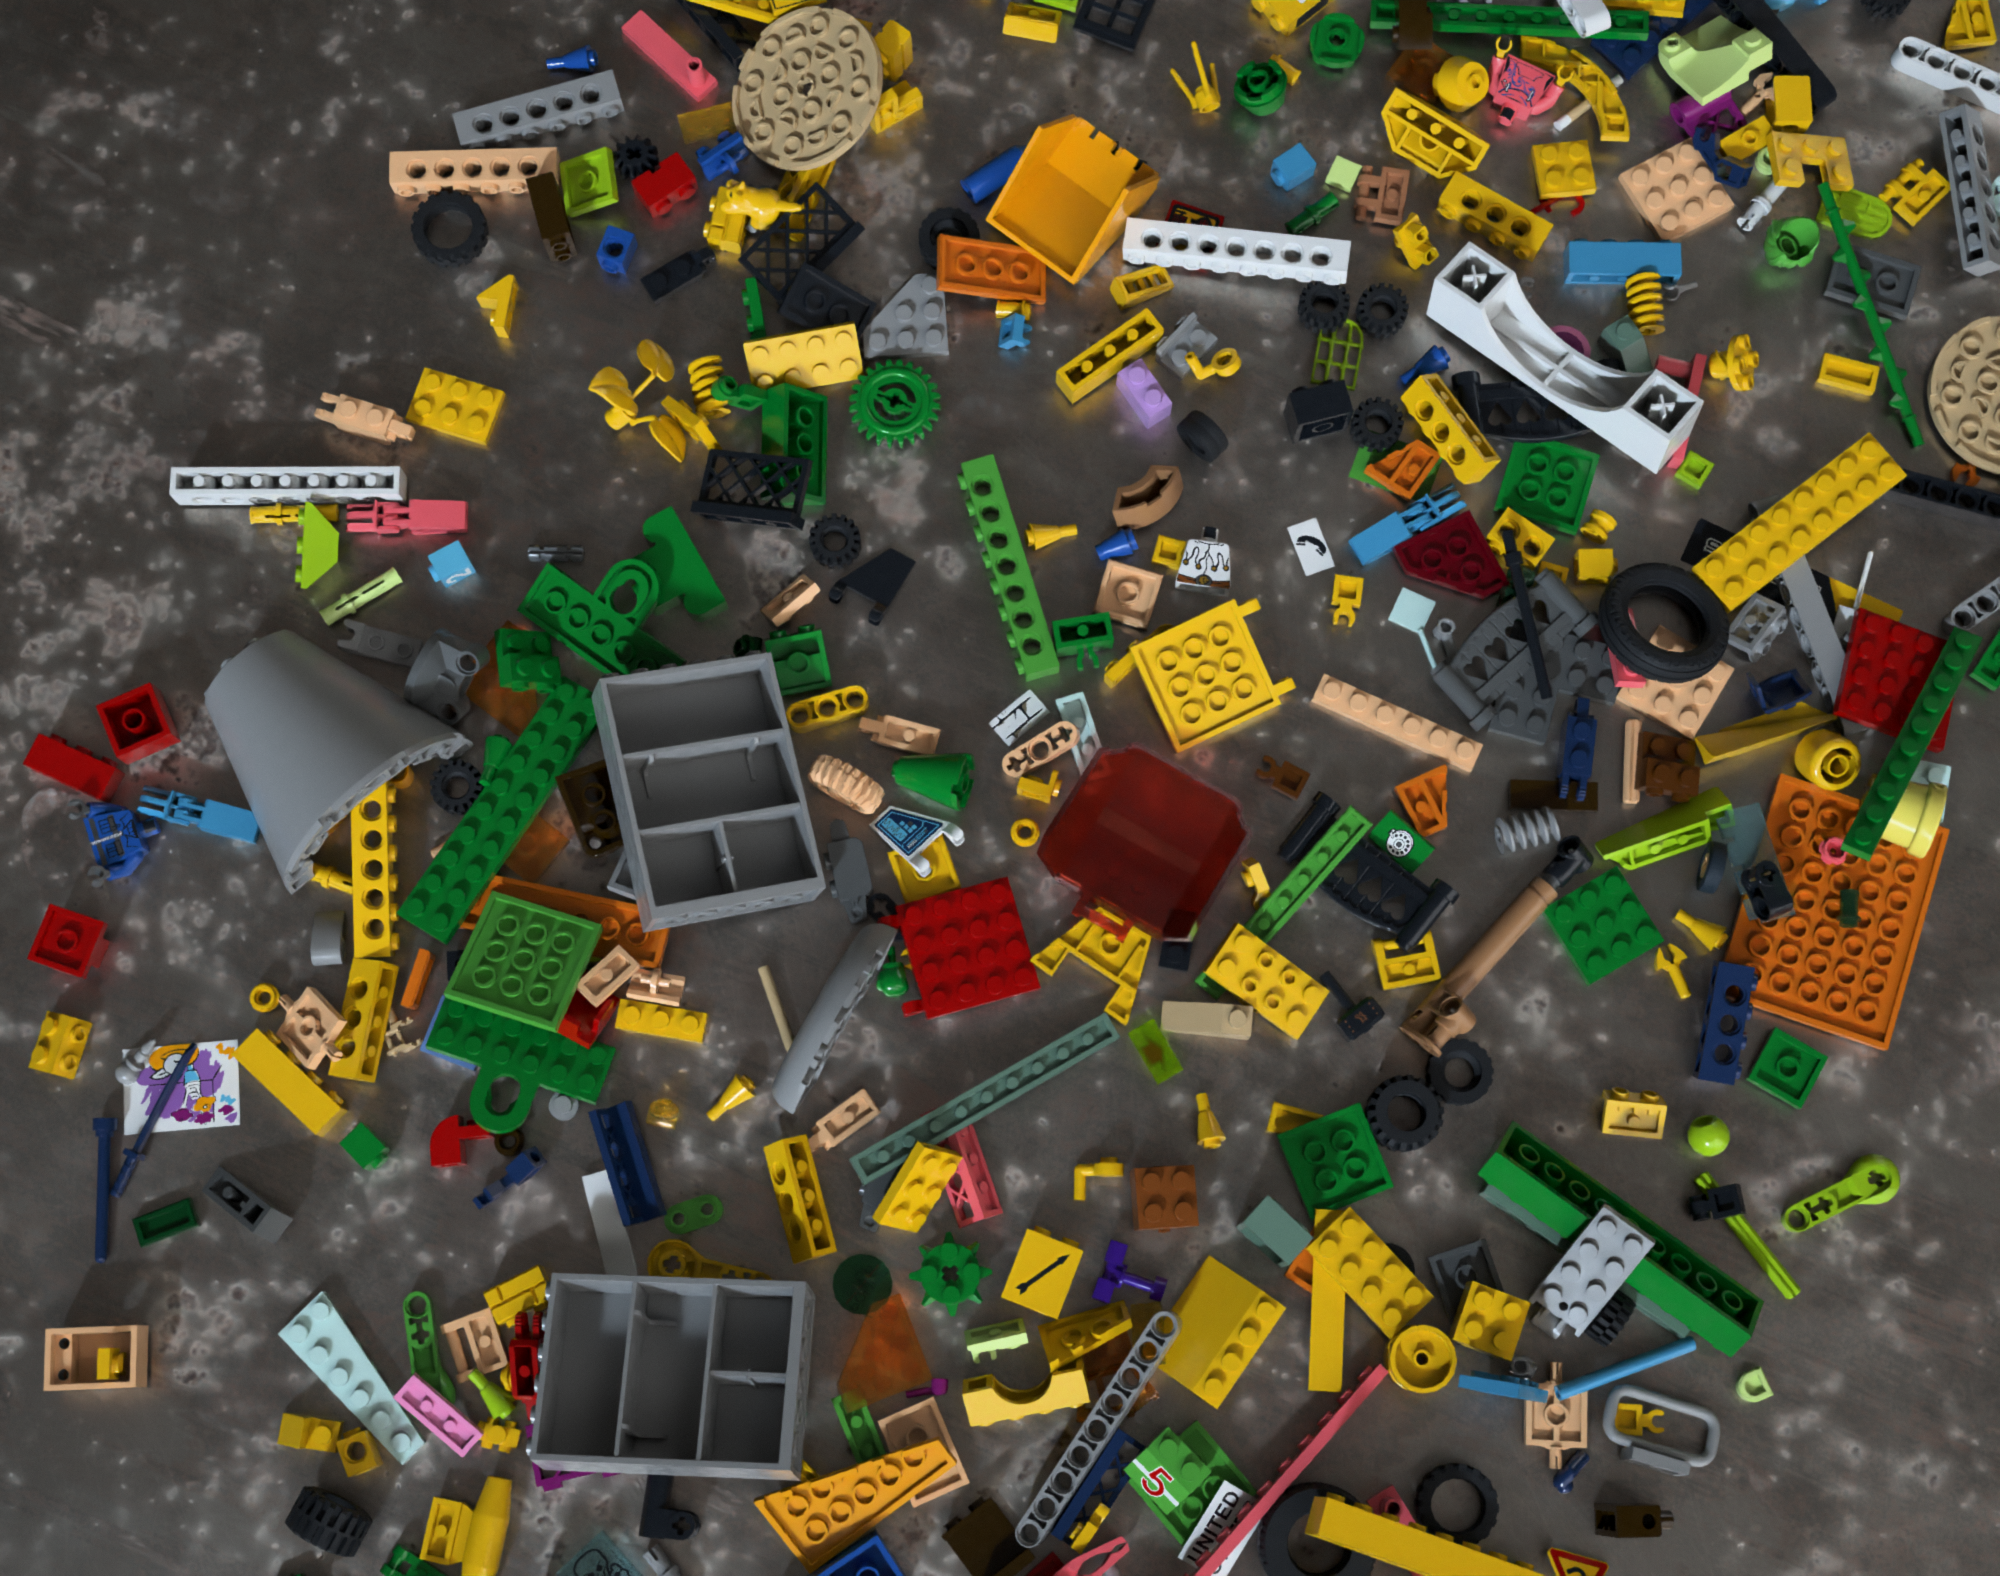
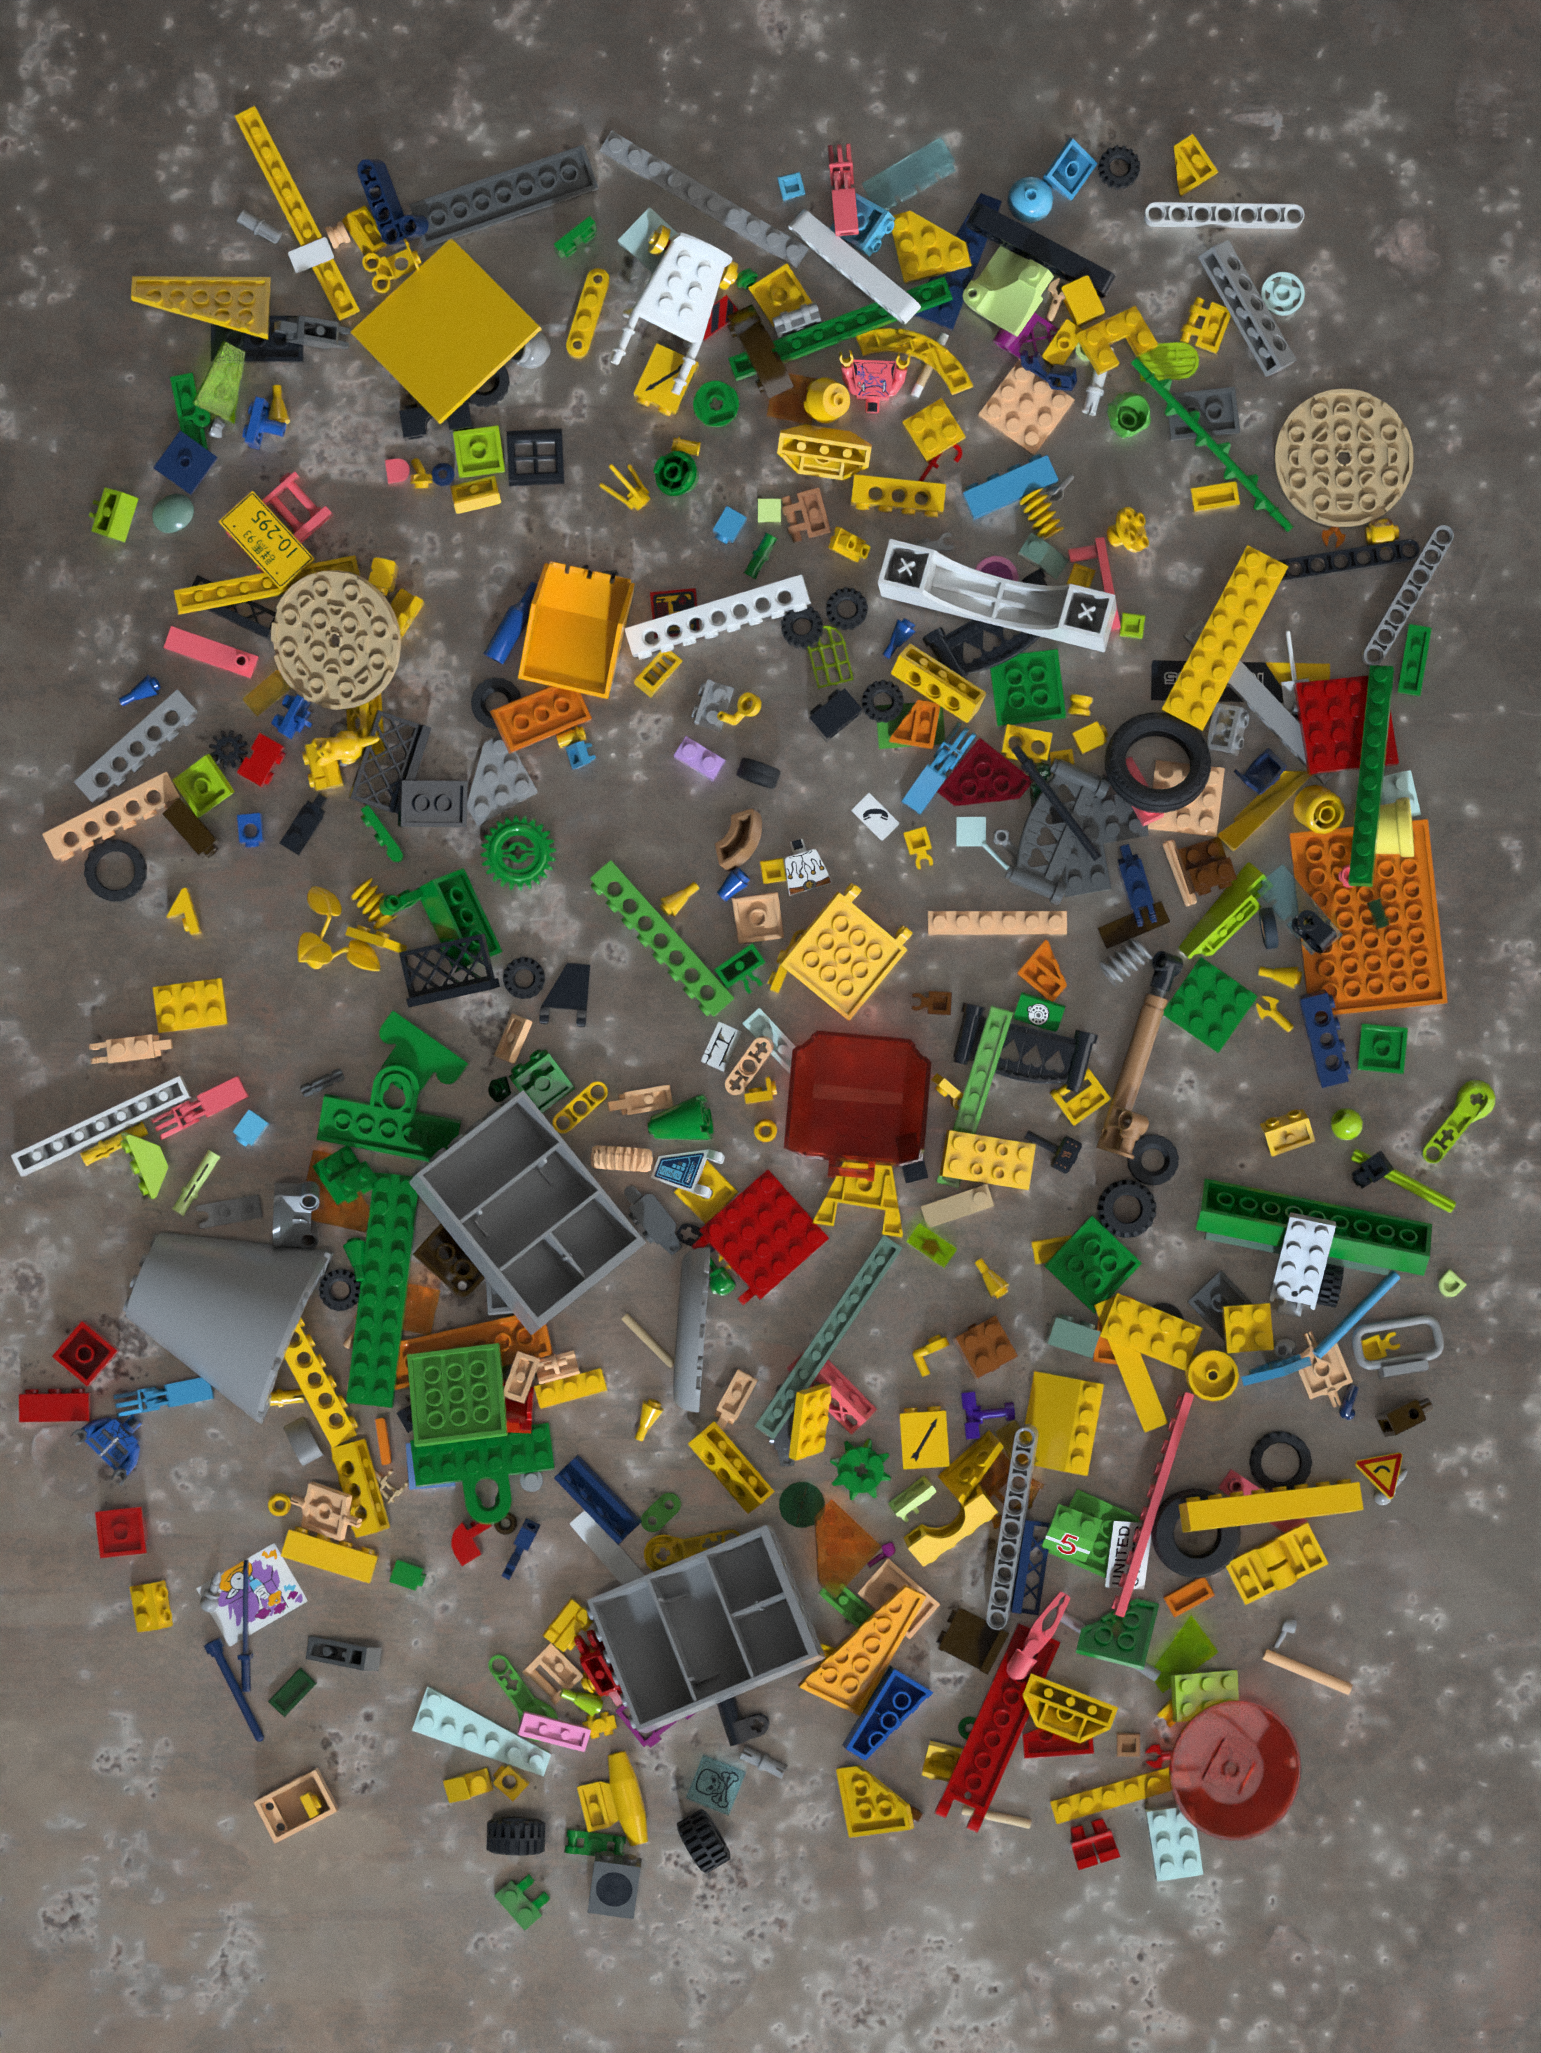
camera: 30 degrees left, 10 degrees up
clear yellow plate [646,1098,679,1130] -> none
yellow plate [743,321,864,390] -> none
yellow brick [1056,308,1164,404] -> none
yellow plate [1069,1502,1111,1554] -> none

